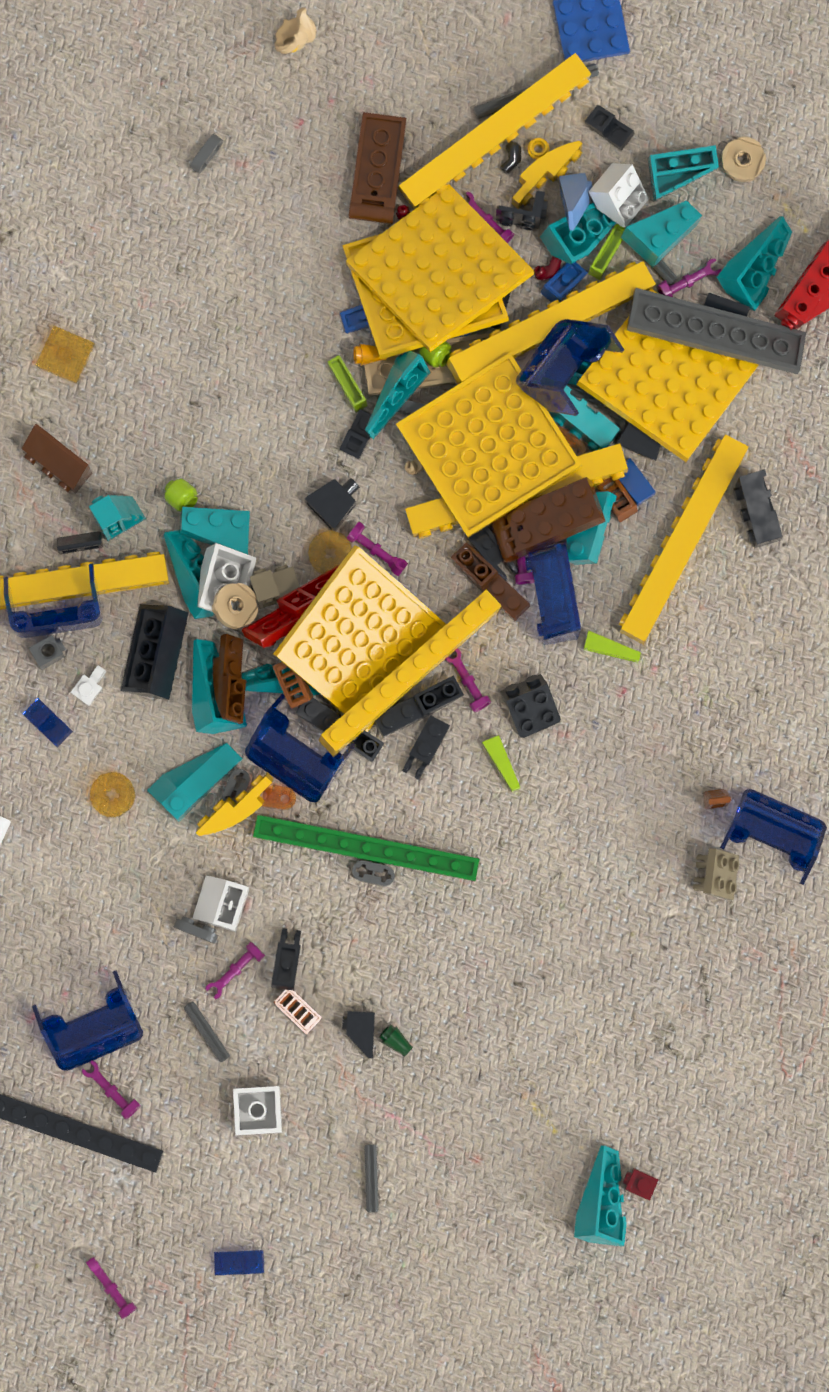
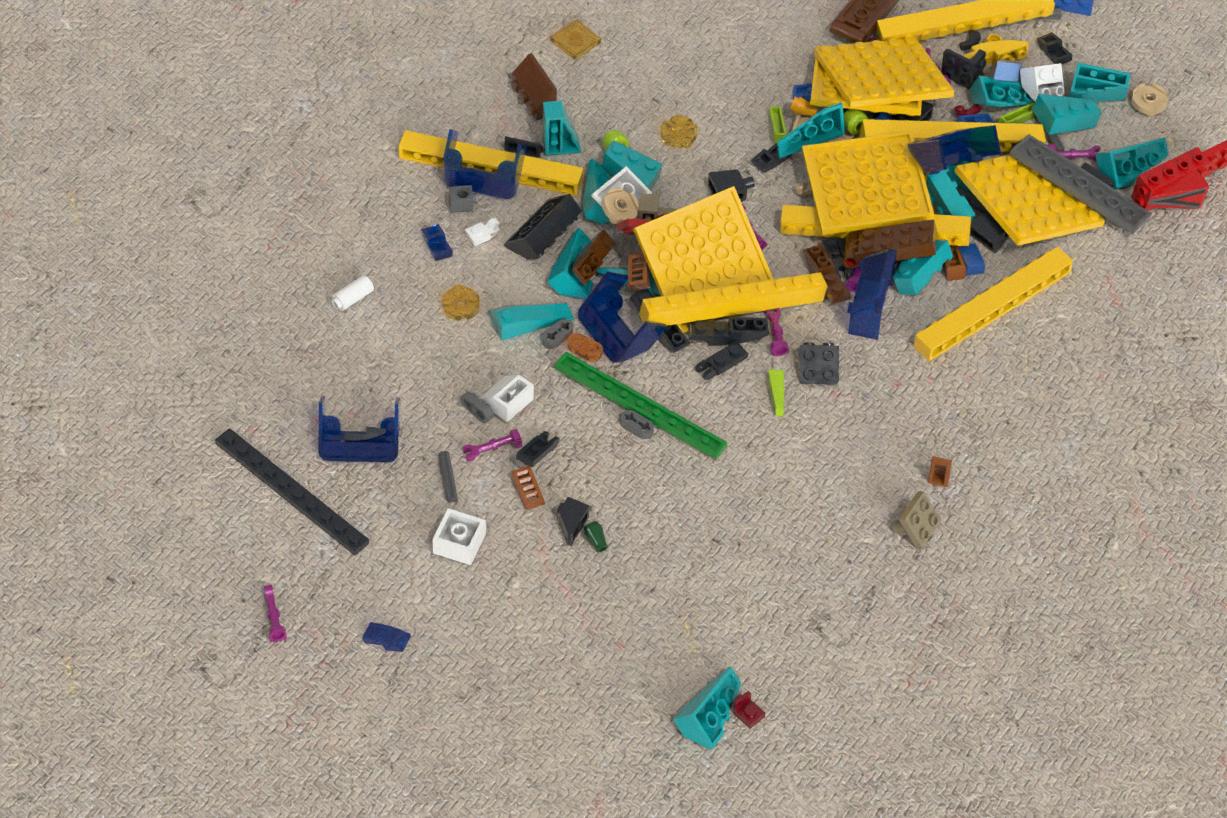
camera: 25 degrees right, 30 degrees down
magenta piece [81,1061,141,1120] -> none
yellow slope [196,772,274,836] -> none
dark grey axle [364,1144,379,1213] -> none
lime piece [584,630,641,663] -> none
clear blue windscreen [720,789,827,885] -> none
black wedge [733,469,783,548] -> none
none -> black slope [344,426,386,442]
none -> clear yellow plate [661,115,698,148]

